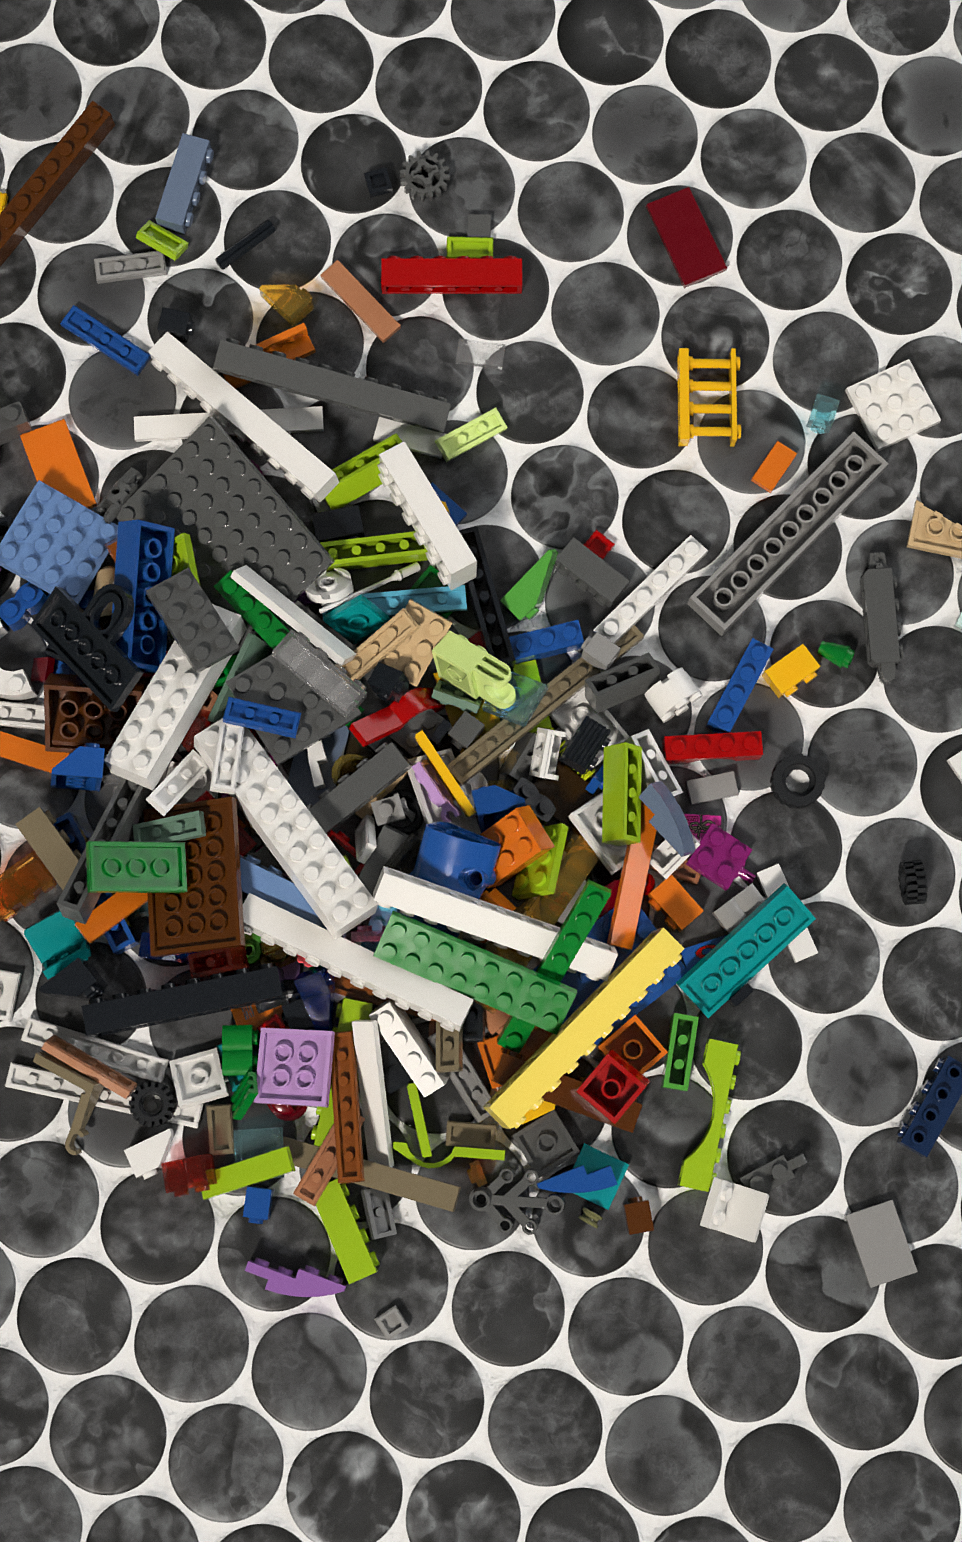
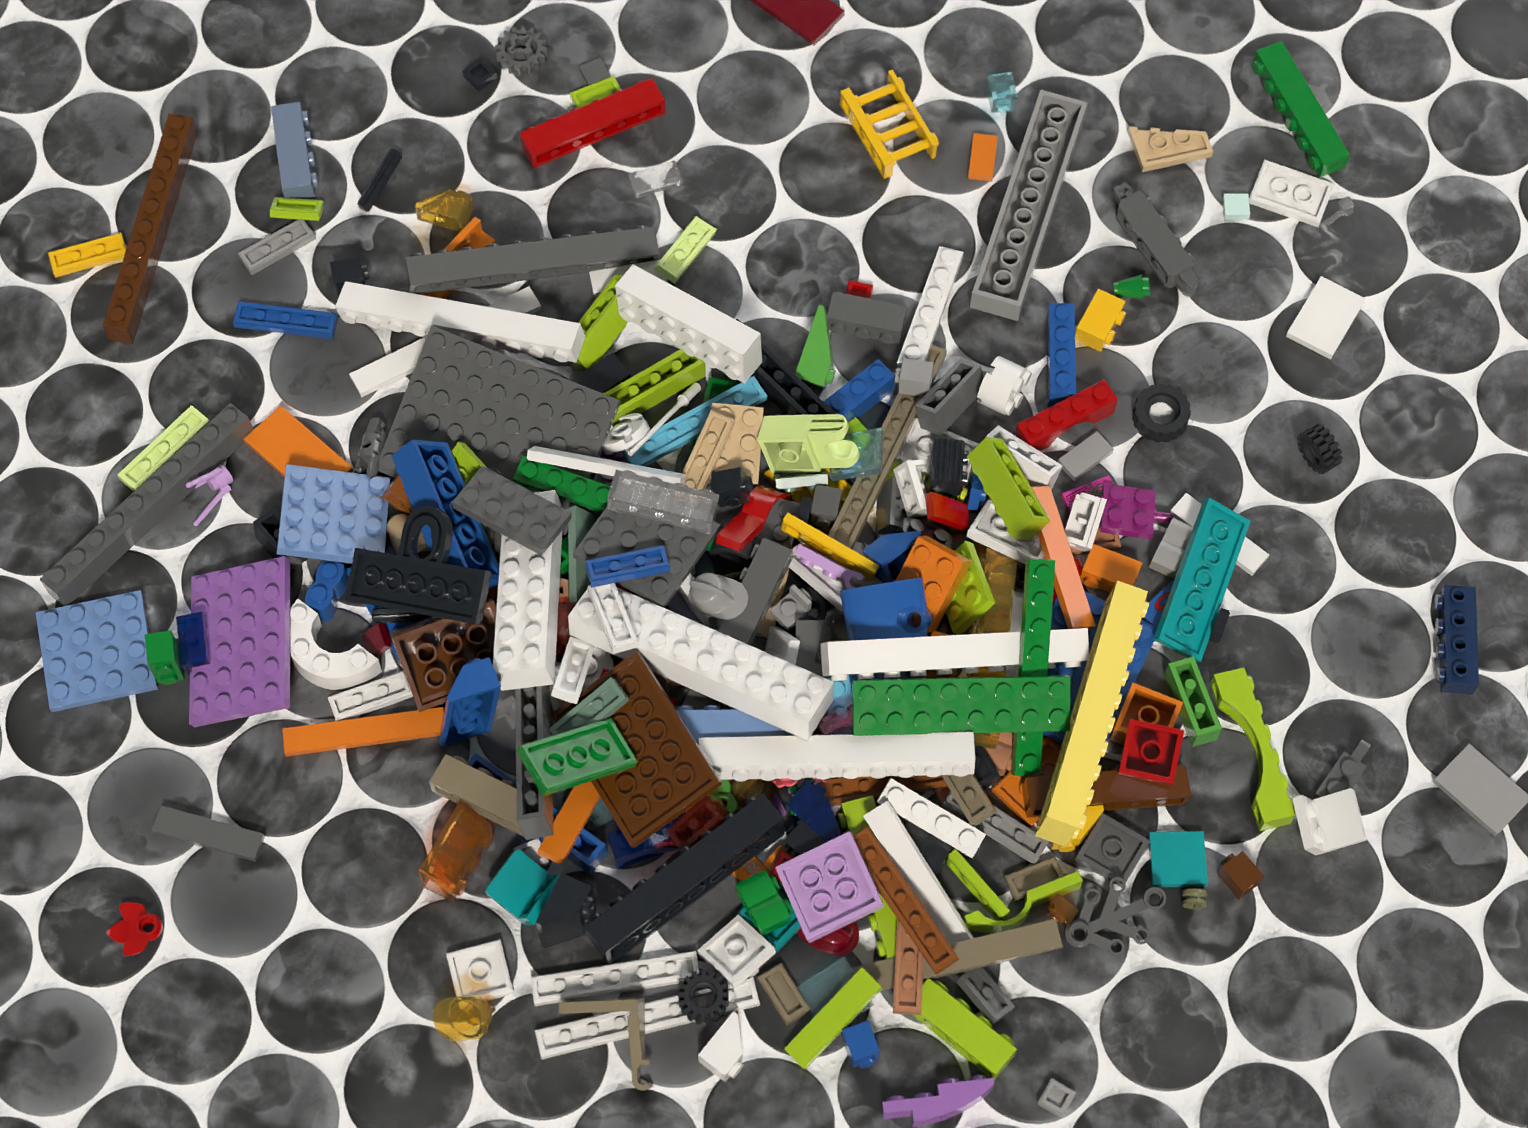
camera: 25 degrees left, 15 degrees down
nougat tile [41,1035,138,1099] -> none
clear red brick [161,1154,217,1197] -> none
green tile [231,1071,258,1120] -> none
nougat tile [321,260,401,343] -> none
teal tile [323,594,391,644] -> none
blue slope [536,1165,618,1193] -> none
sand blue slope [639,781,695,857] -> none
white plate [845,359,941,452] -> none
none -> light grey piece [688,573,749,620]
none -> red tile [925,492,970,531]

